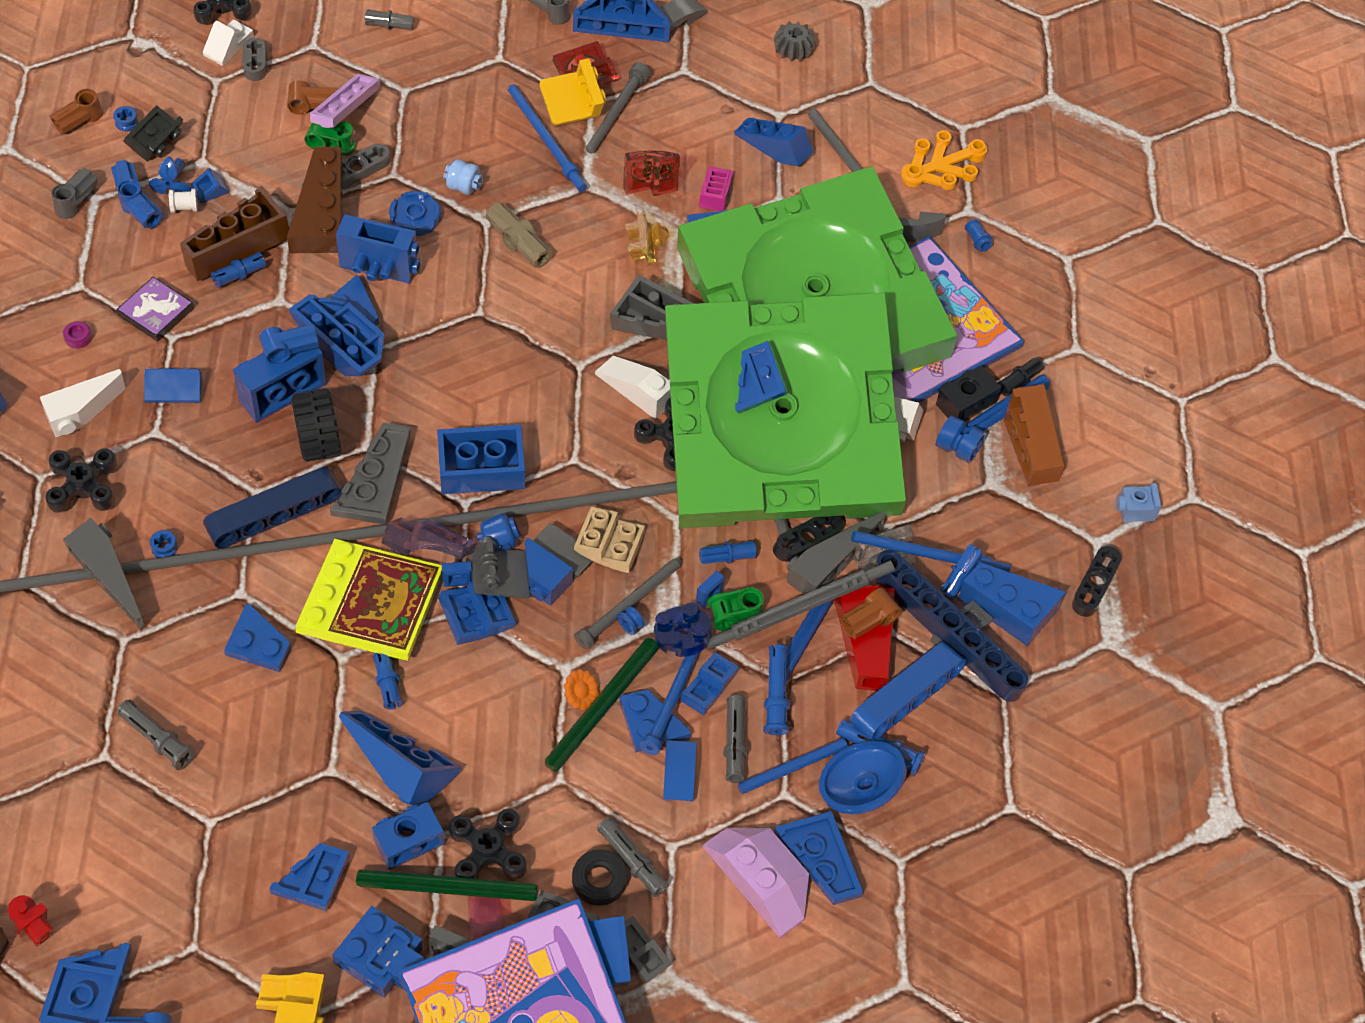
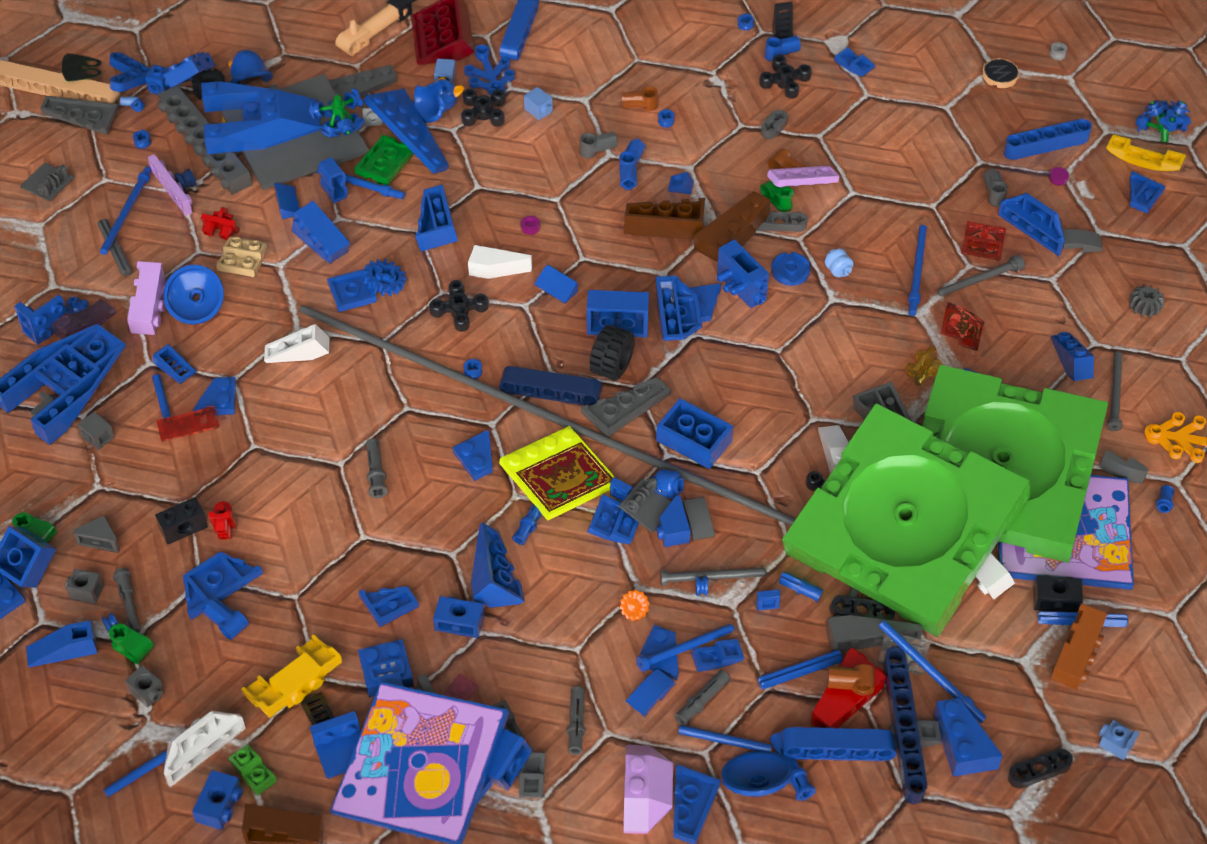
camera: 45 degrees right, 5 degrees down
dark grey slope [63,518,145,630] -> none
tile [116,276,194,342] -> none
pearl dark grey bracket [123,105,184,162] -> none
blue plant [149,156,192,194] -> none
white bush [169,188,198,213] -> none
white slope [203,19,254,66] -> none
blue pin [211,252,266,288] -> none
blue piece [259,324,319,364] -> none
dark green axle [356,869,539,901] -> none
dark grey axle [365,9,415,30] -> none
clear purple slope [381,517,477,559] -> none
black gear [449,808,527,880] -> none
dark tan piece [486,202,552,268] -> none
yellow bracket [539,58,606,126] -> none
dark green axle [545,637,658,772] -> none
black tyre [572,849,627,906] -> none
tan slope [574,507,645,573] -> none
clear blue plate [654,603,712,657] -> none
dark pink slope [699,166,734,211] -> none
dark grey axle [705,560,895,650] -> none
green piece [707,587,764,631] -> none
blue wing [735,341,788,414] -> none
blue pin [763,644,790,735] -> none
blue wheel [935,415,986,463] -> none
blue axle [939,544,983,600] -> none
black axle [997,357,1045,396] -> none

